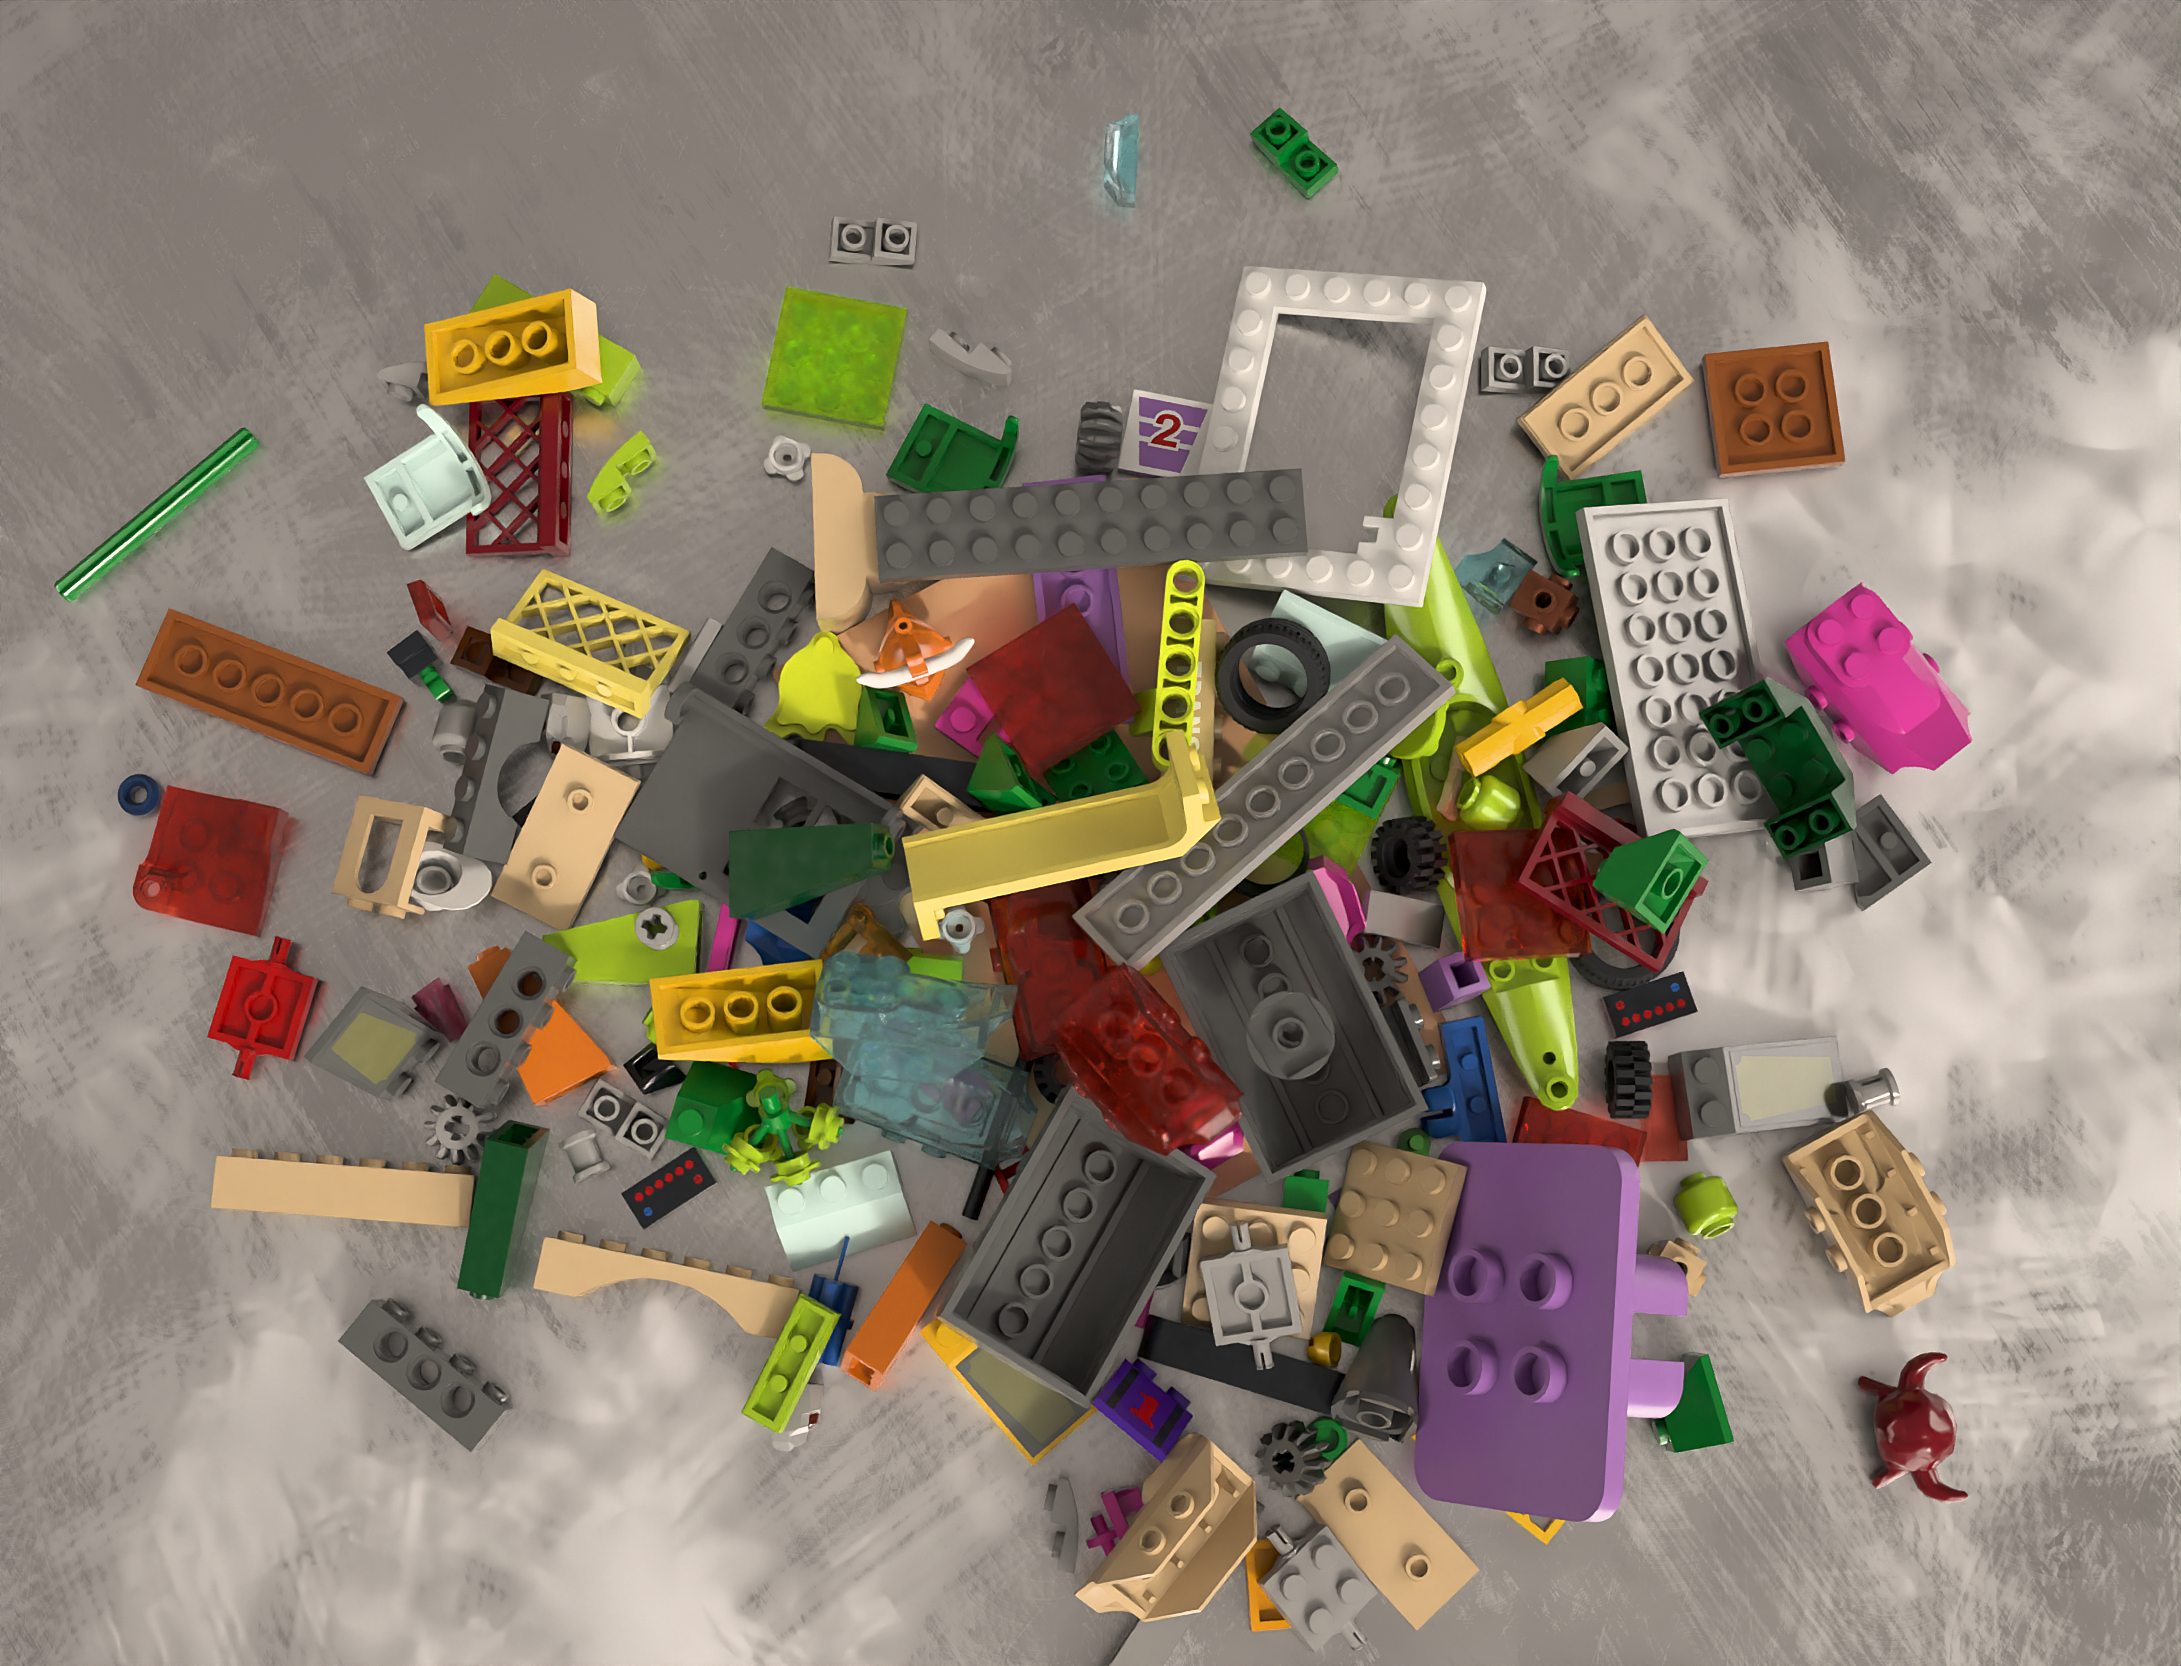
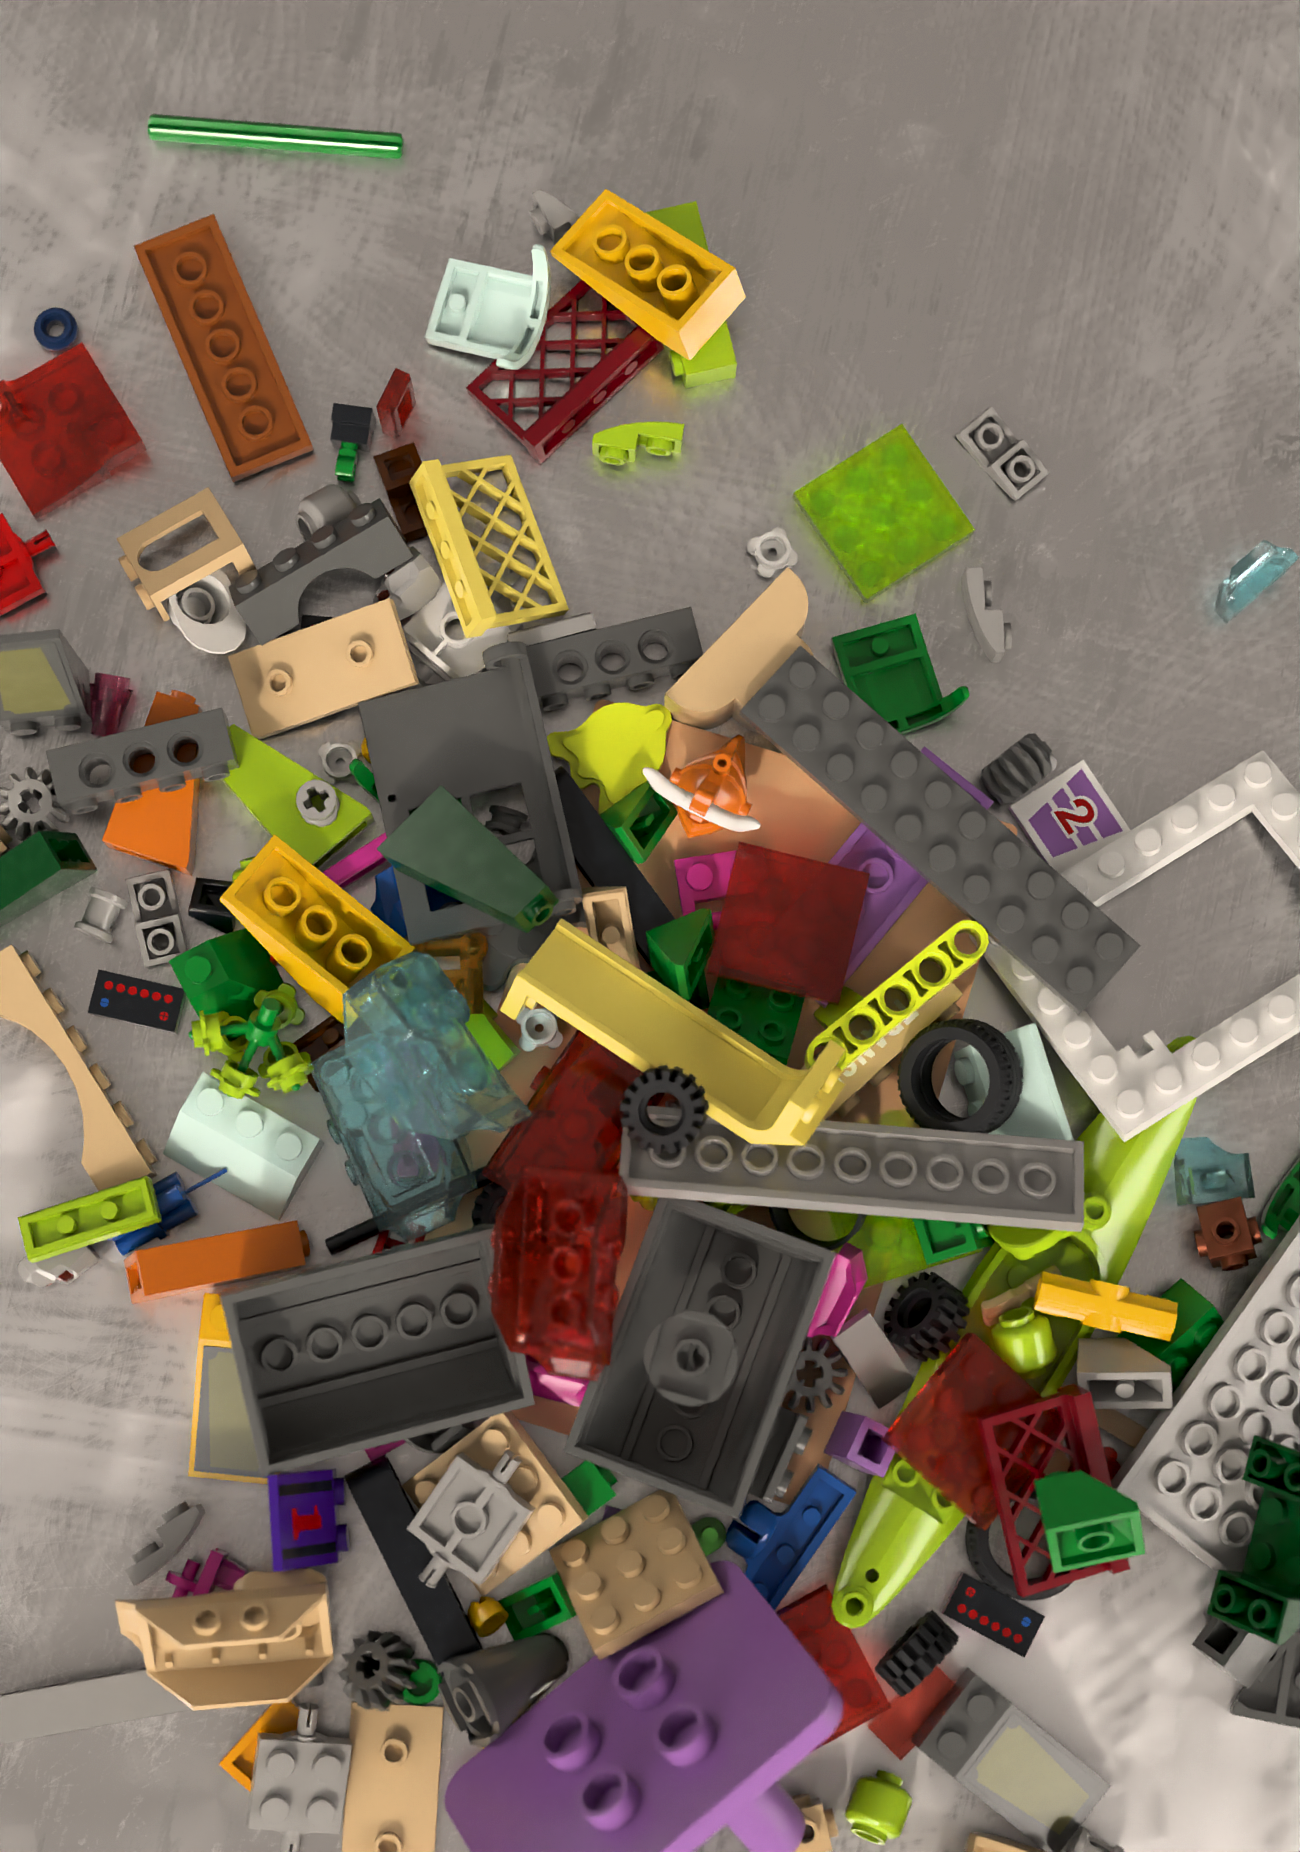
camera: 40 degrees right, 0 degrees up
none -> black tyre [620,1065,708,1154]

